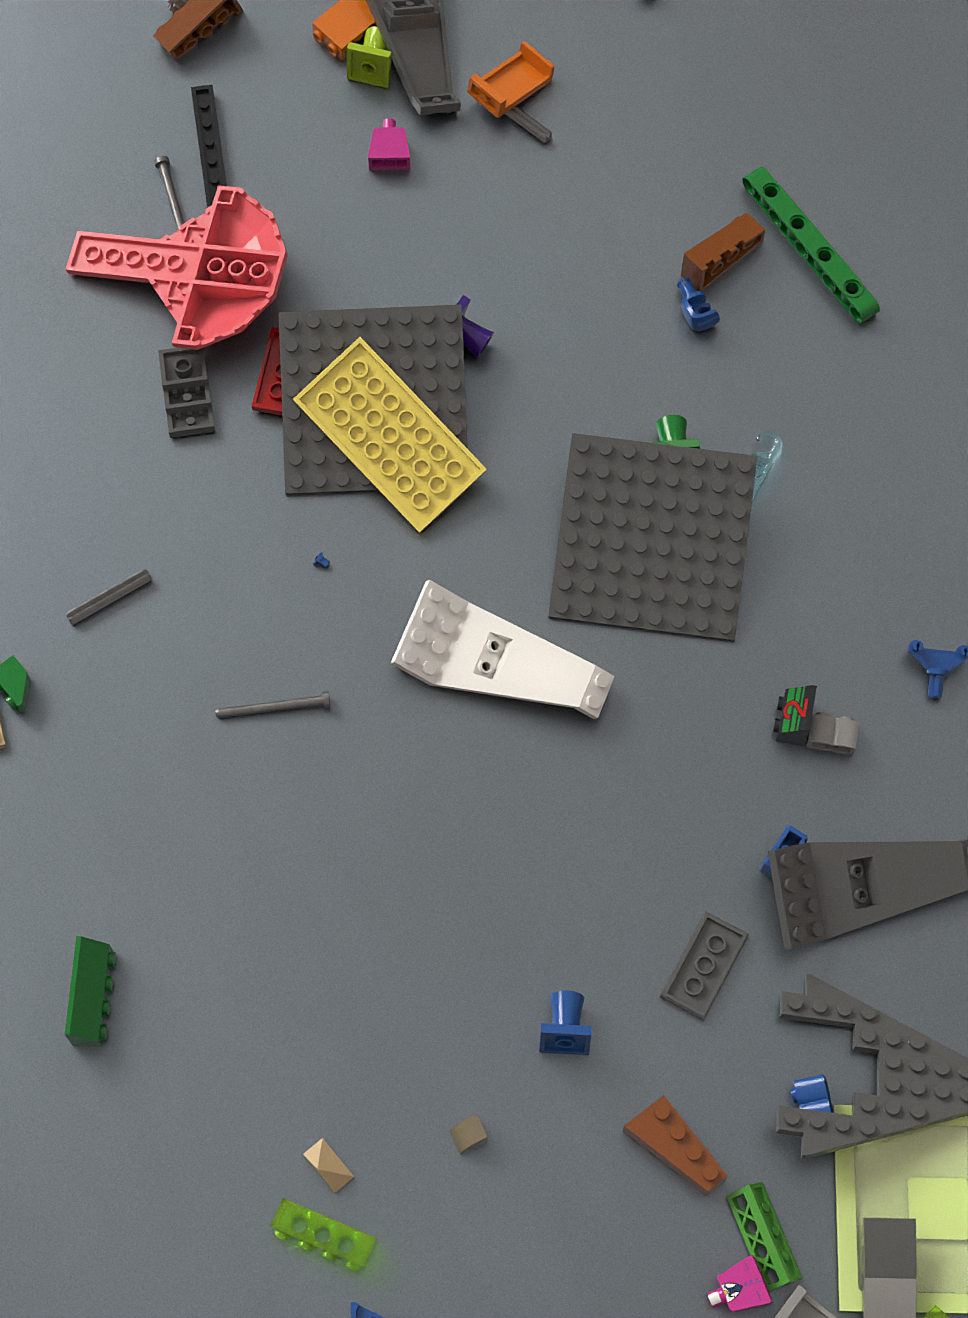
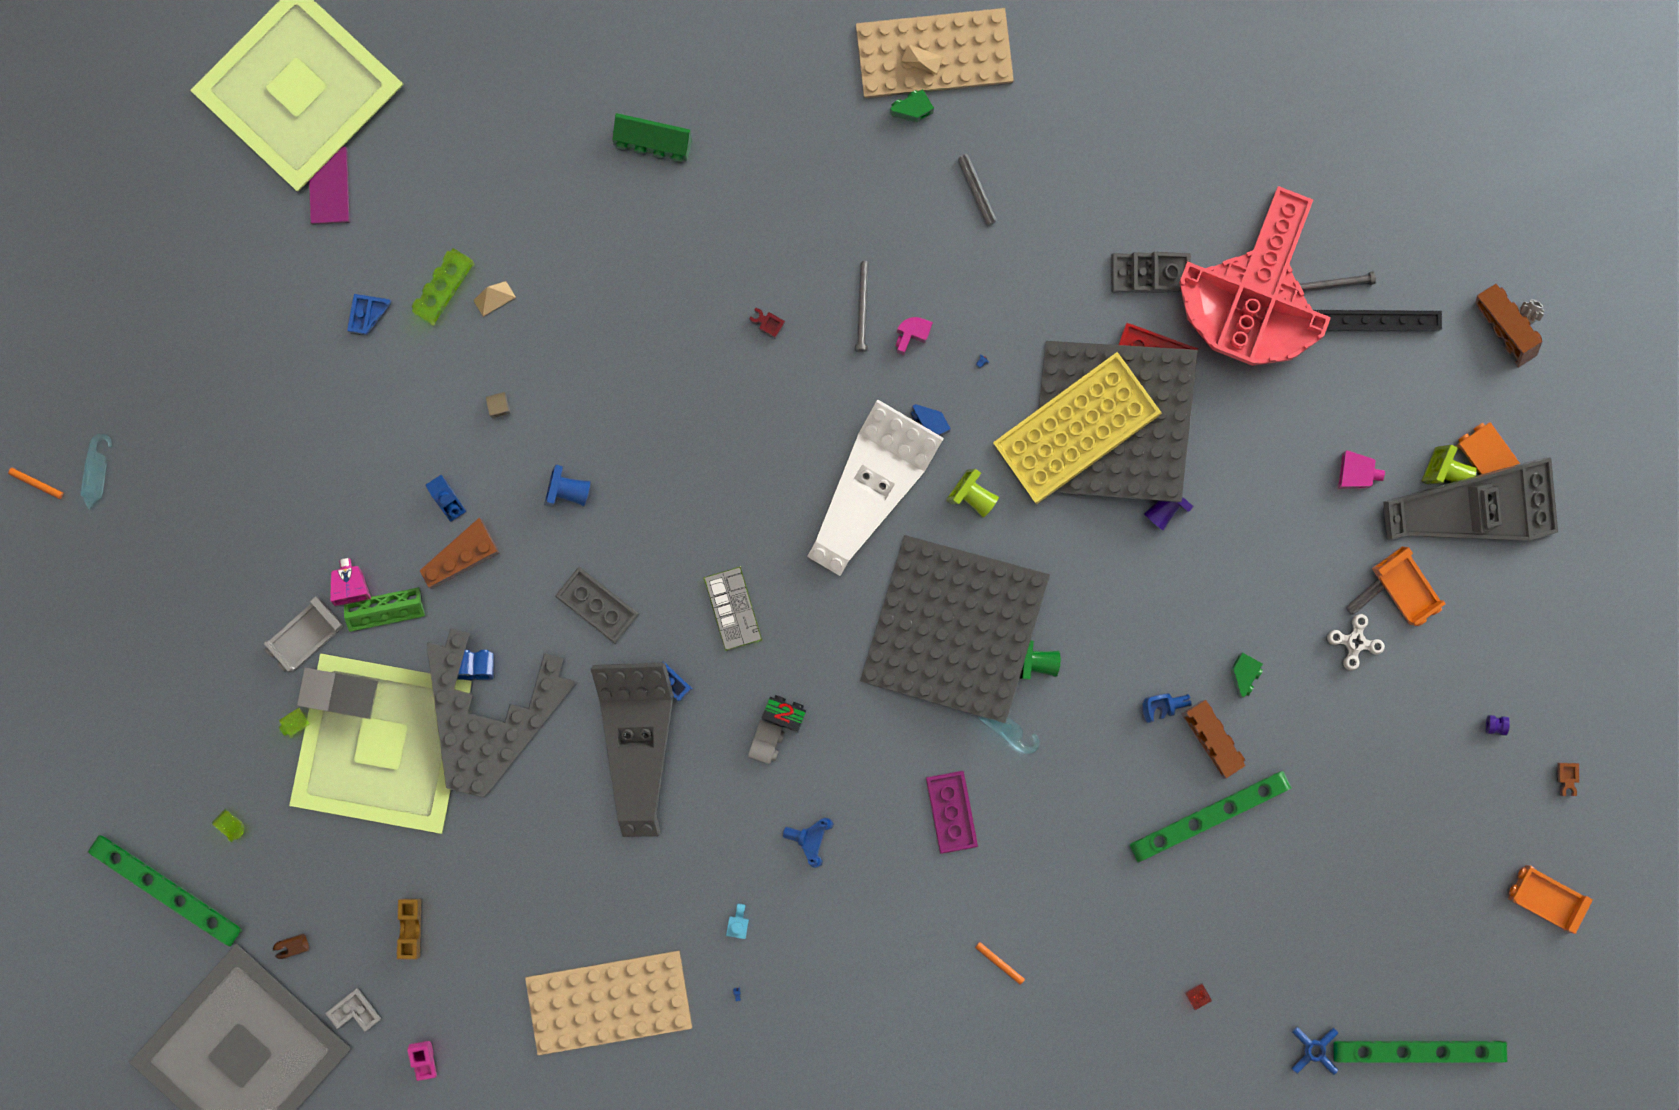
camera: 95 degrees right, 15 degrees up
none -> blue slope [426,474,466,522]
none -> tile [704,567,762,651]
none -> dark red plate [749,308,785,339]
none -> dark pink brick [895,317,933,355]
none -> blue slope [910,404,951,436]
none -> magenta tile [926,771,978,854]
none -> lime plant [946,469,999,518]
none -> green slope [1230,652,1263,698]
none -> white gear [1327,614,1385,671]

